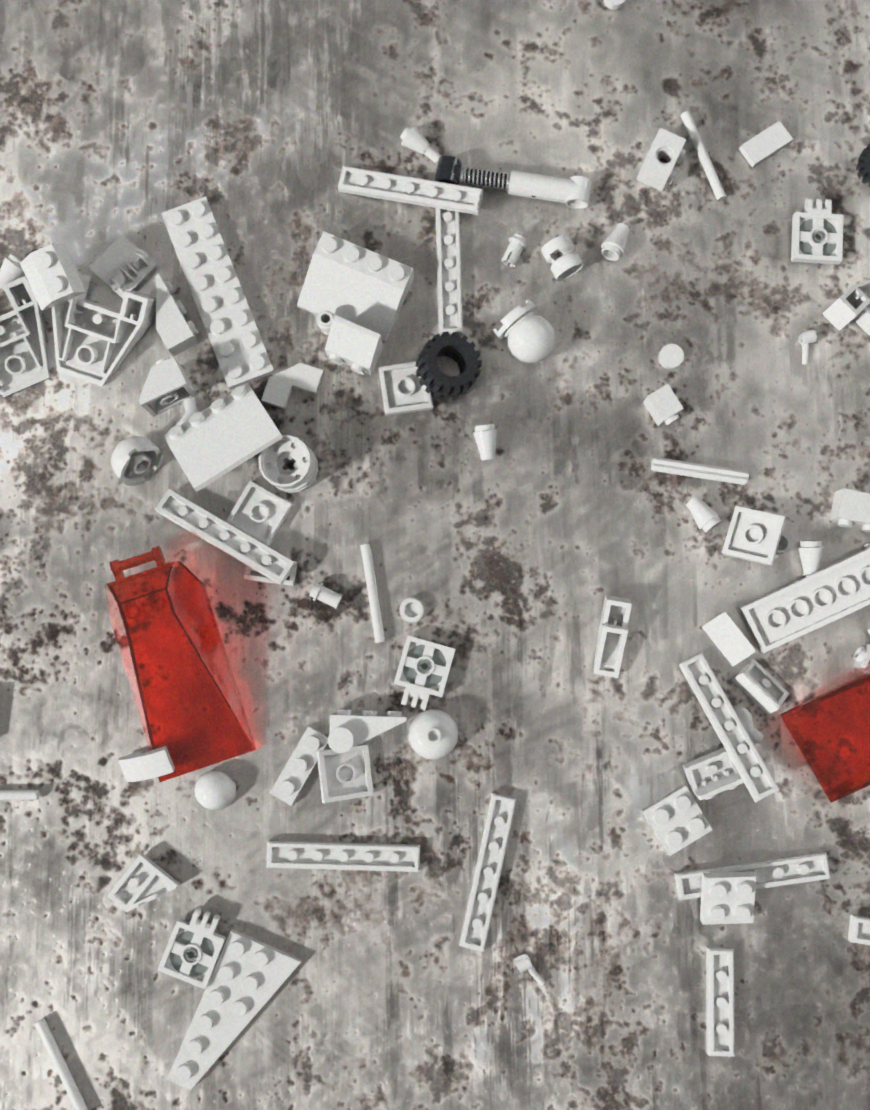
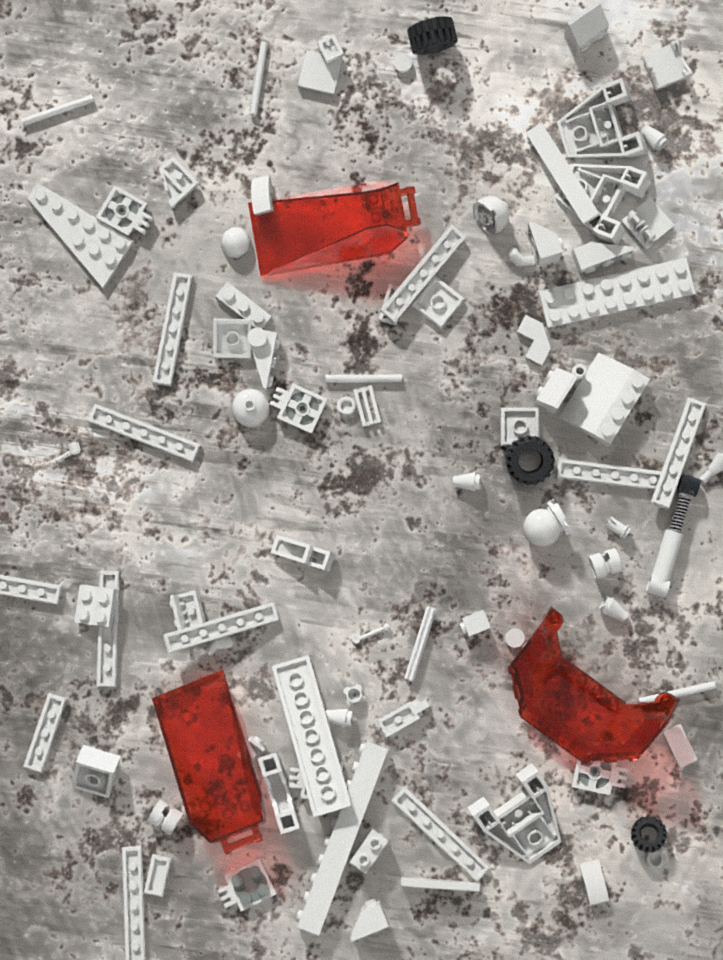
camera: 105 degrees right, 0 degrees up
white slope [20,243,86,311] -> none
white slope [164,383,283,492] -> none
white wheel [258,434,318,493] -> none
white pin [309,582,343,609] -> none
white brick [636,128,687,191] -> none
white plate [641,785,713,856] -> none
white cone [686,496,722,533] -> none
white slope [702,611,756,667] -> none
white plate [722,506,786,566] -> none
white slope [732,658,789,715] -> none
white hand [798,330,817,365] -> none
none -> white tile [353,385,381,427]
none -> white hinge [353,624,391,644]
none -> white hinge [377,699,430,737]
none -> clear red windscreen [508,607,680,763]
none -> white tile [526,122,600,225]

